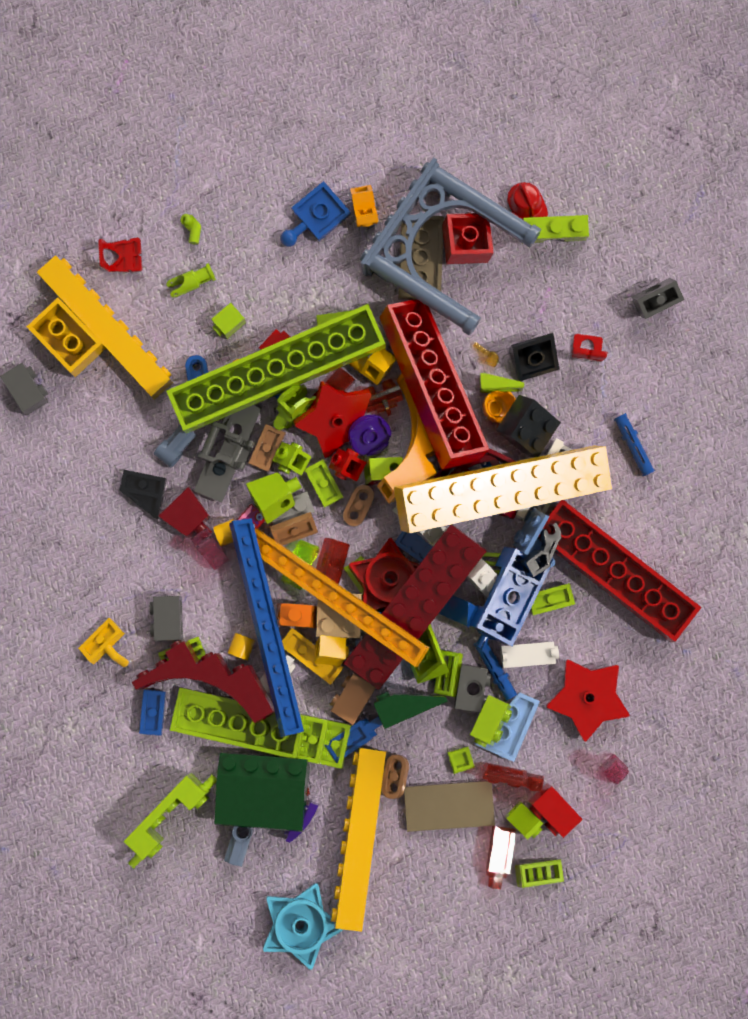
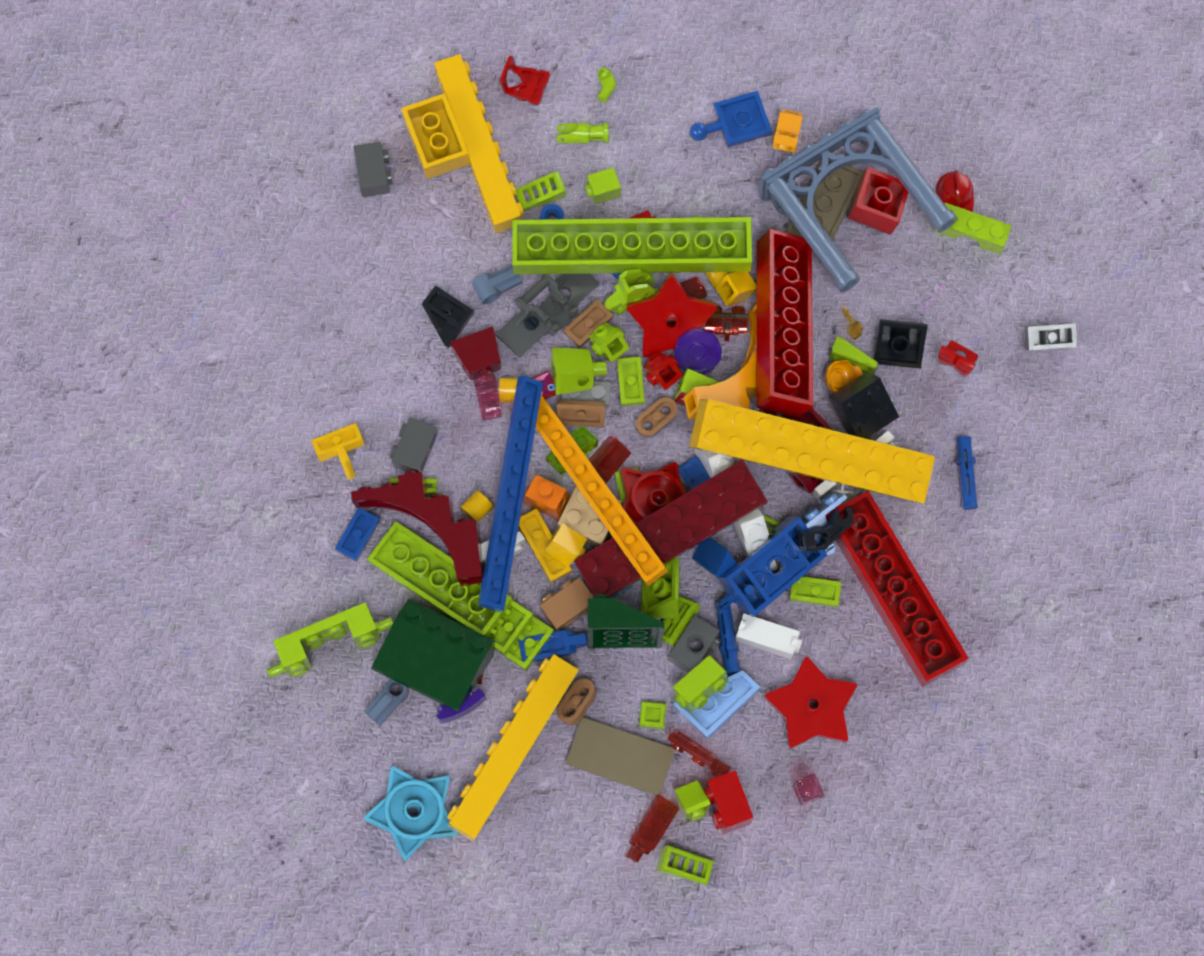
camera: 20 degrees right, 10 degrees down
none -> lime slope [515,171,566,211]

